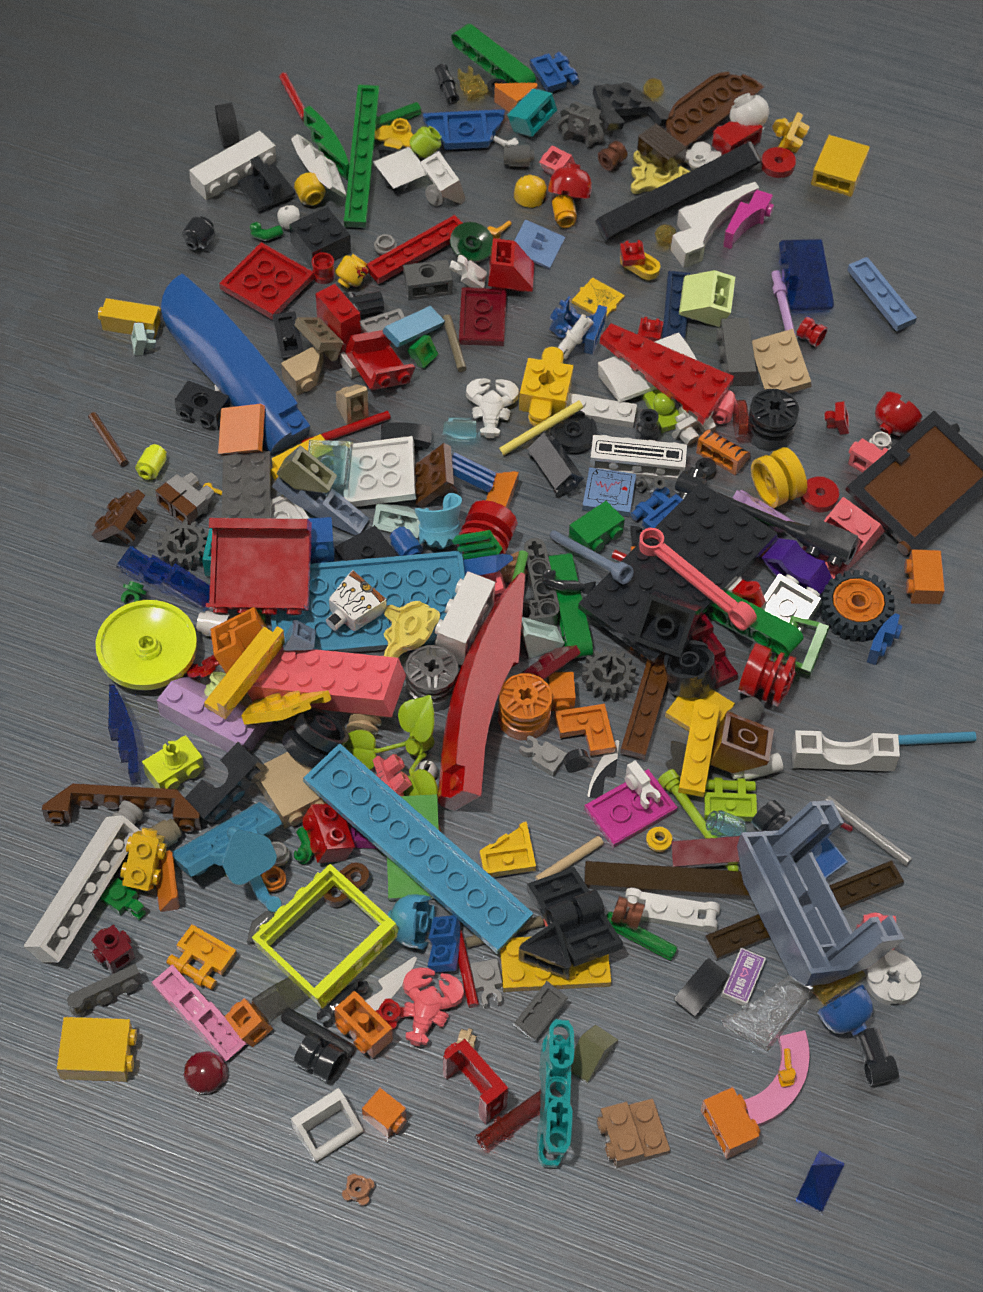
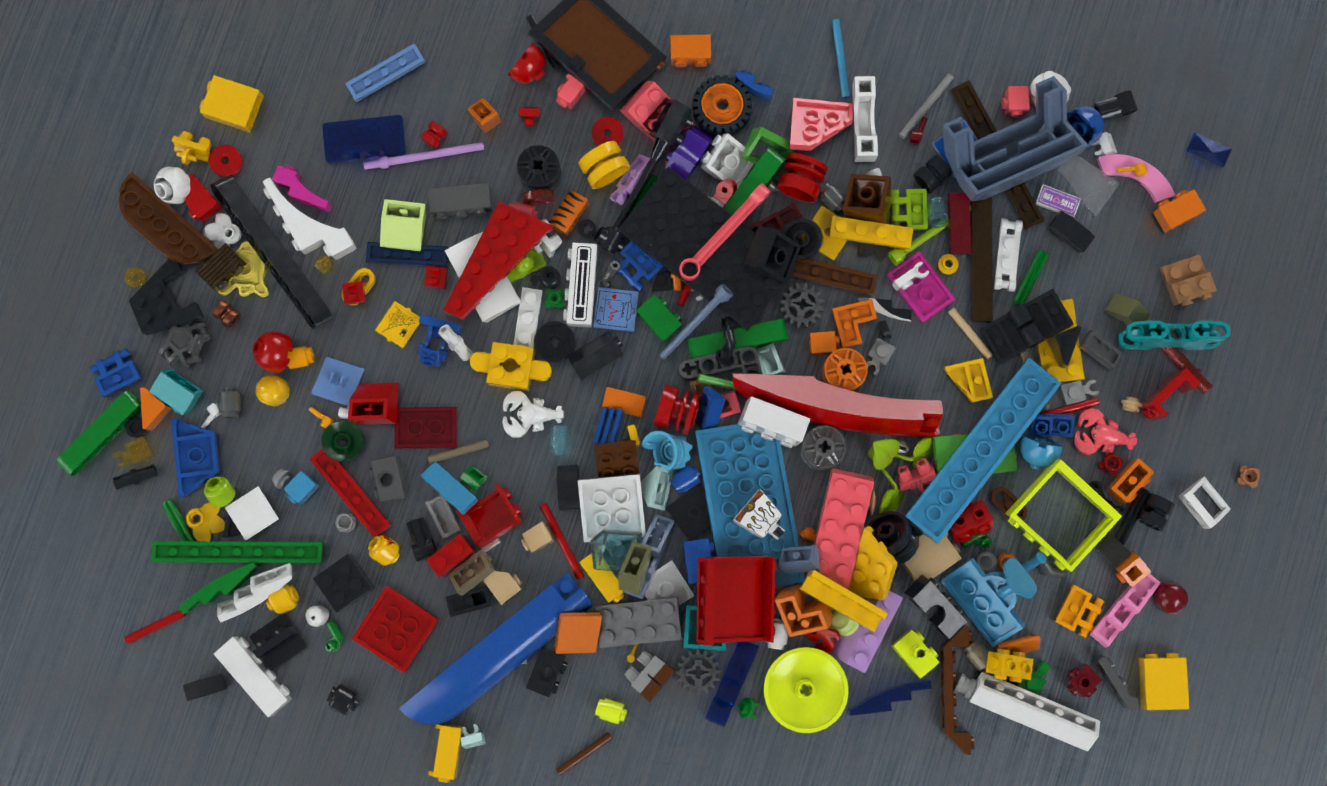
camera: 90 degrees left, 25 degrees up
reddish brown plate [92,489,148,544] -> none
red wheel [312,253,335,284] -> none
orange brick [362,1088,407,1138] -> none
white sticker [366,957,417,1010] -> none
light yellow tile [384,601,440,658] -> none
white tile [420,151,466,204] -> none
white plate [450,255,487,288] -> none
green tile [452,530,502,559] -> none
light yellow bar [499,400,584,456] -> none
dark red plate [521,645,581,680] -> none
coral brick [539,146,576,175] -> none
copper wheel [611,896,645,930] -> none
tan plate [752,329,812,393] -> none
white plate [869,432,892,450] -> none
none -> dark azure brick [284,471,320,504]
none -> orange slope [467,98,501,134]
none -> green plate [544,288,565,309]
none -> yellow tile [627,425,640,447]
none -> coral plate [789,98,853,151]
none -> white tile [1092,132,1117,156]

